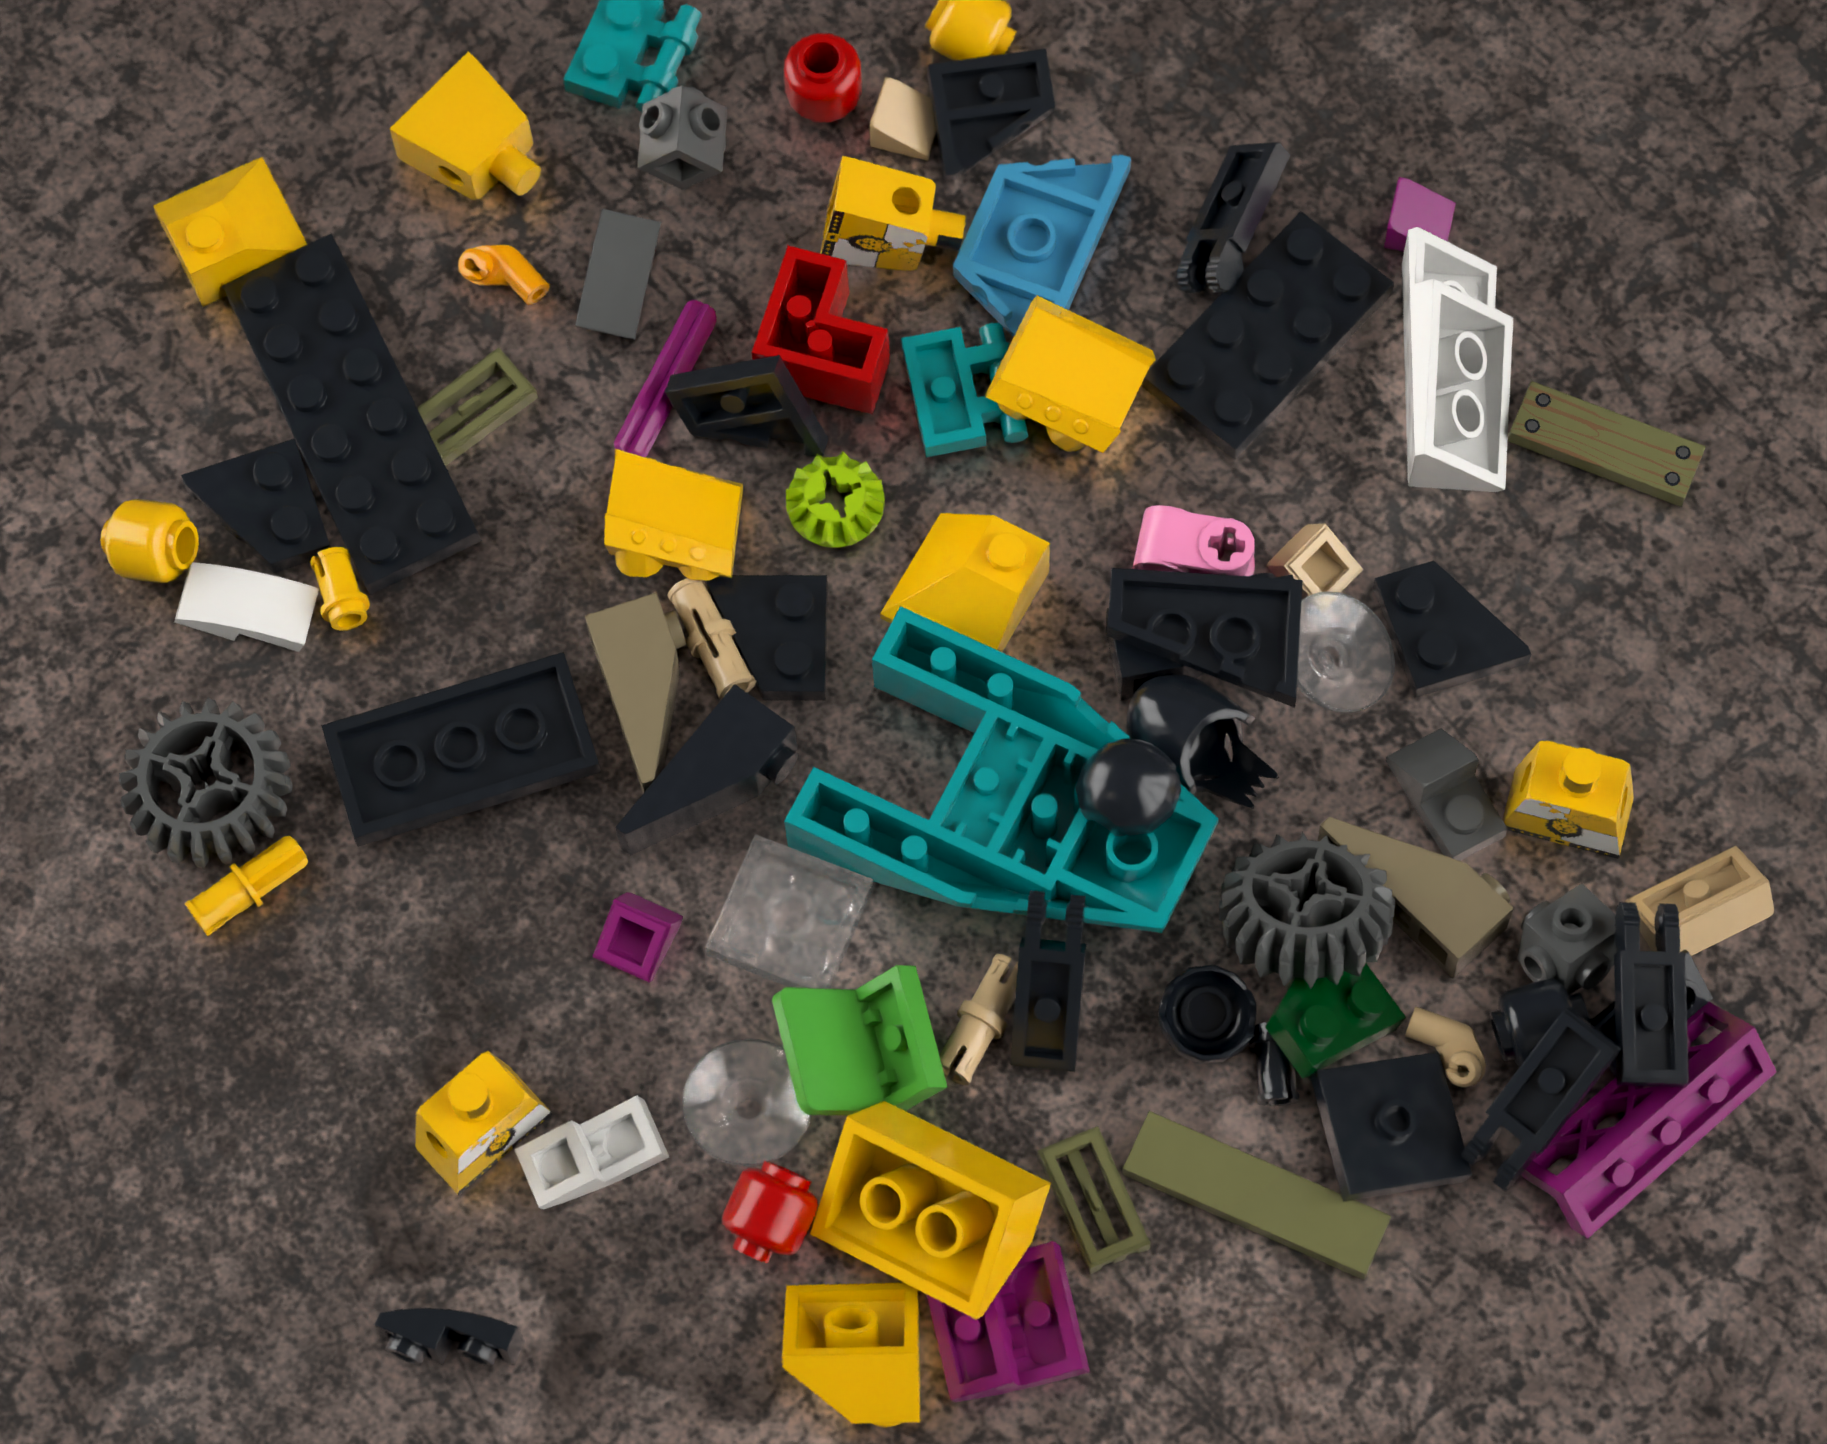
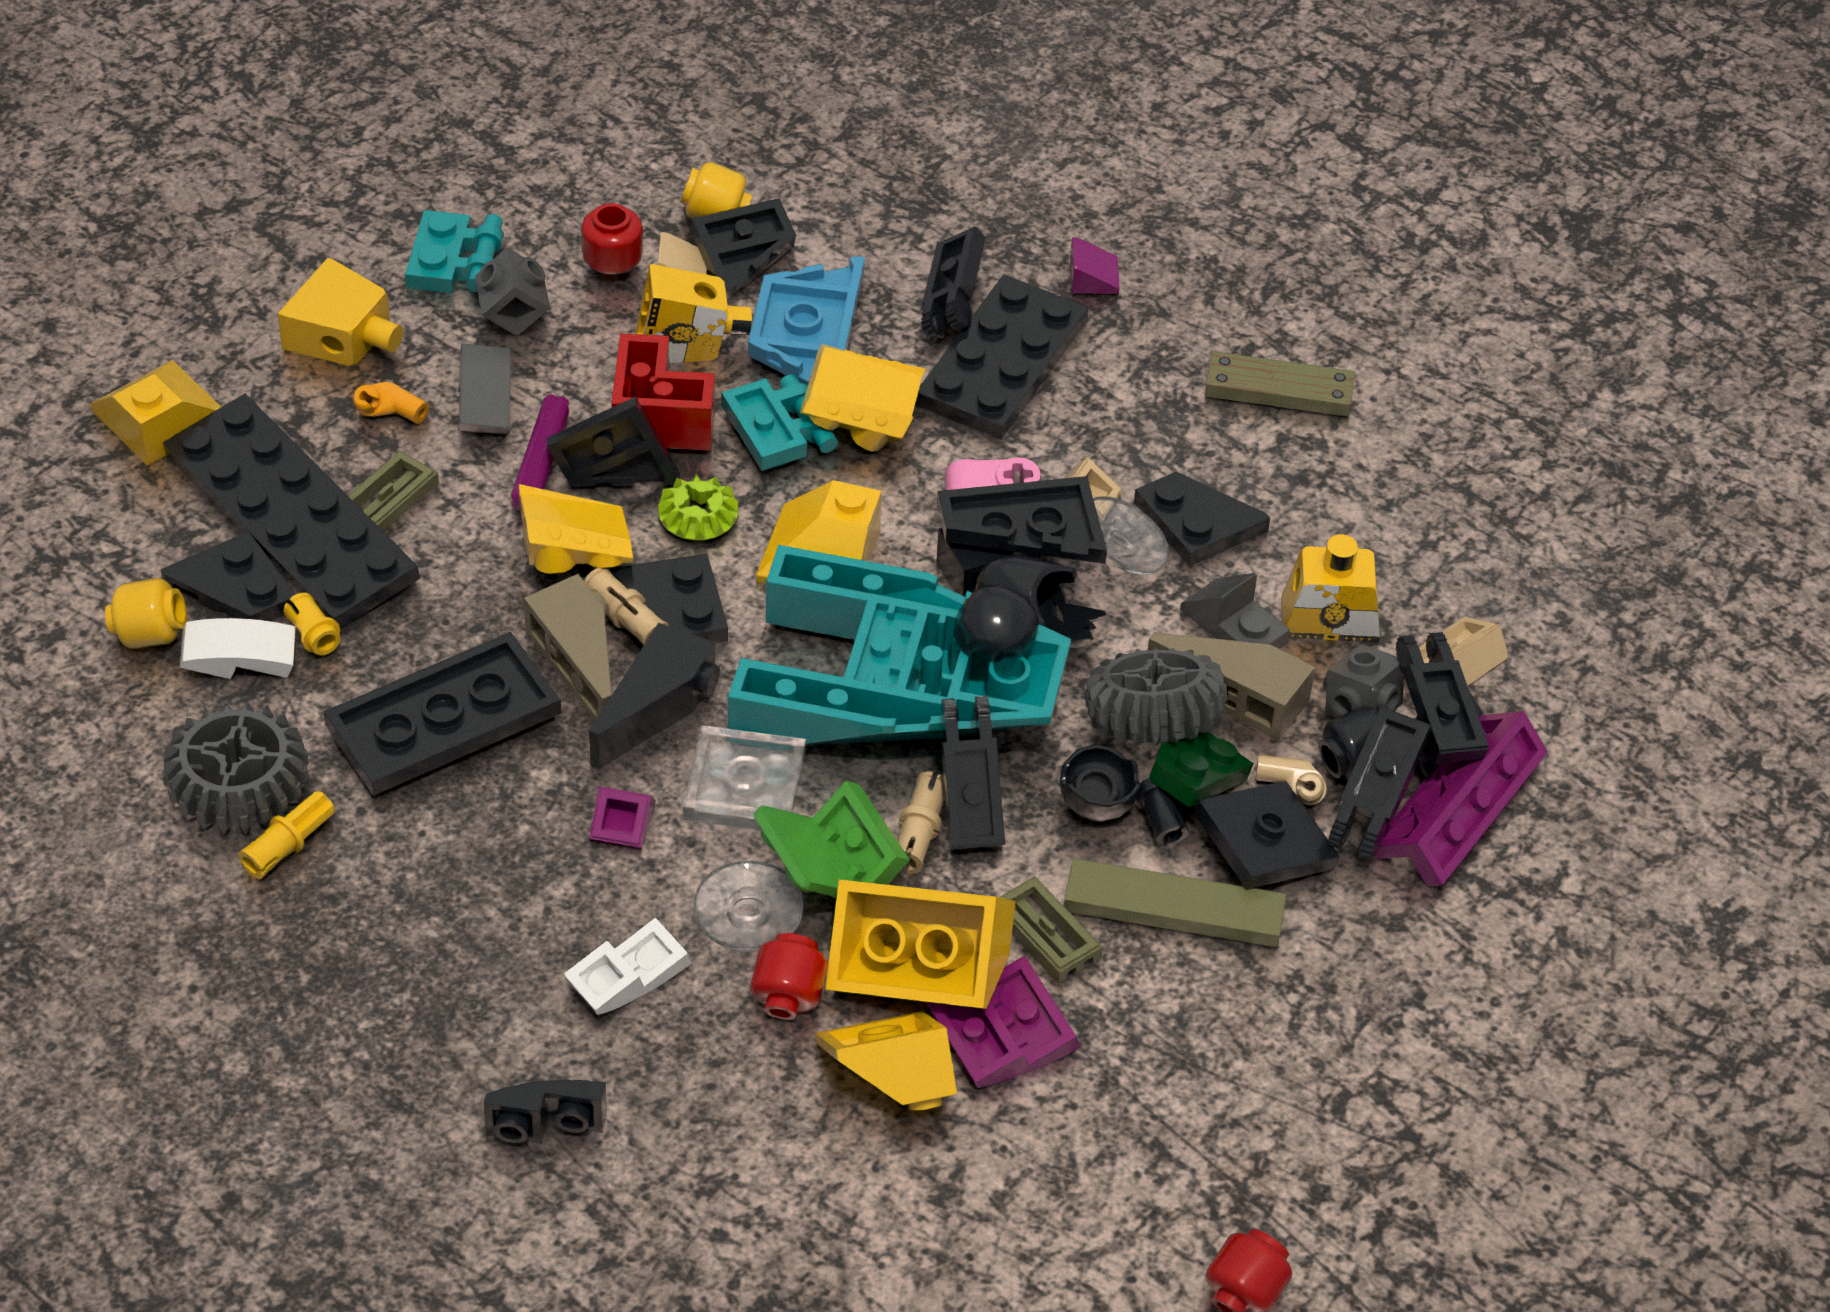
camera: 20 degrees left, 20 degrees down
yellow torso [415,1051,552,1196] -> none
white slope [1402,227,1513,492] -> none

